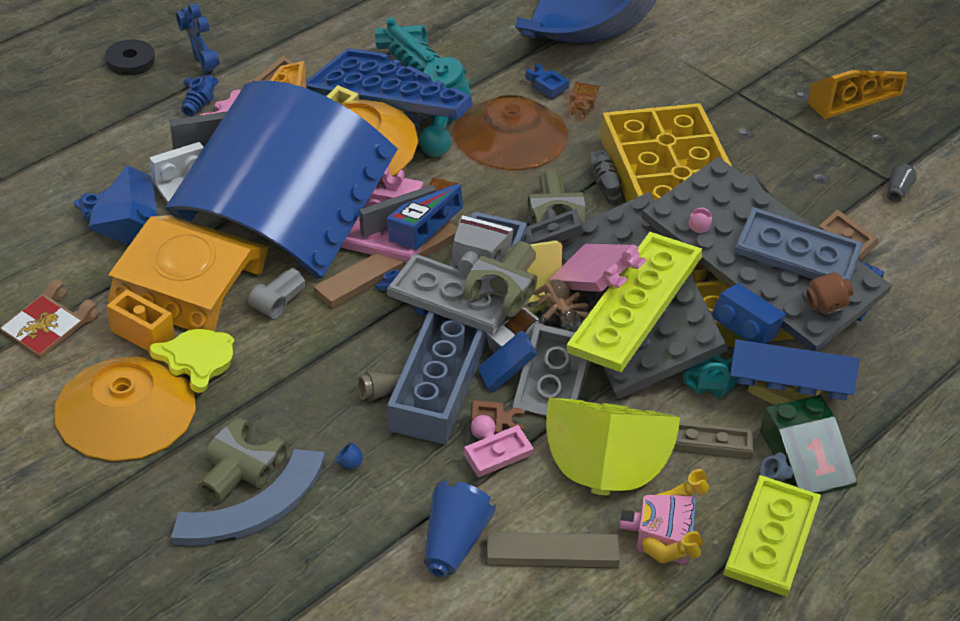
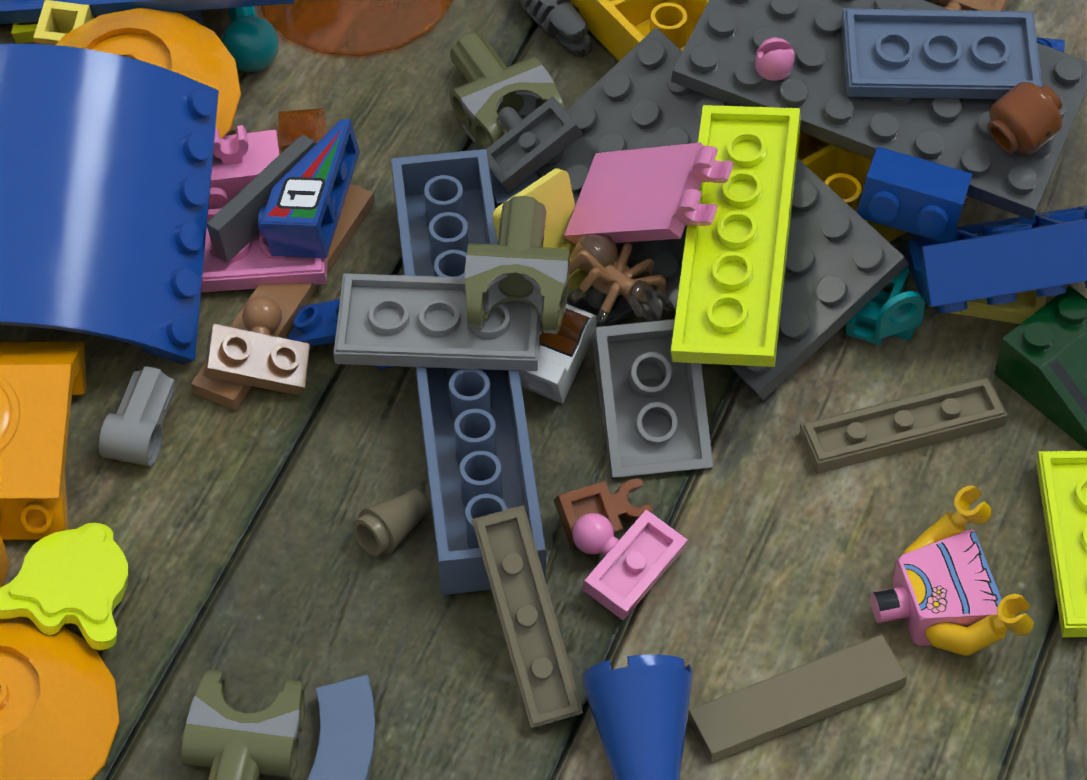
camera: 20 degrees left, 10 degrees up
blue hinge [335,442,363,470] -> none
light grey torso [452,215,513,275] -> none
blue tile [478,331,537,392] -> none
neon yellow brick [546,397,680,495] -> none
sand blue plate [760,452,793,482] -> none
none -> medium nougat plate [203,297,310,396]
none -> dark tan tile [472,505,583,729]

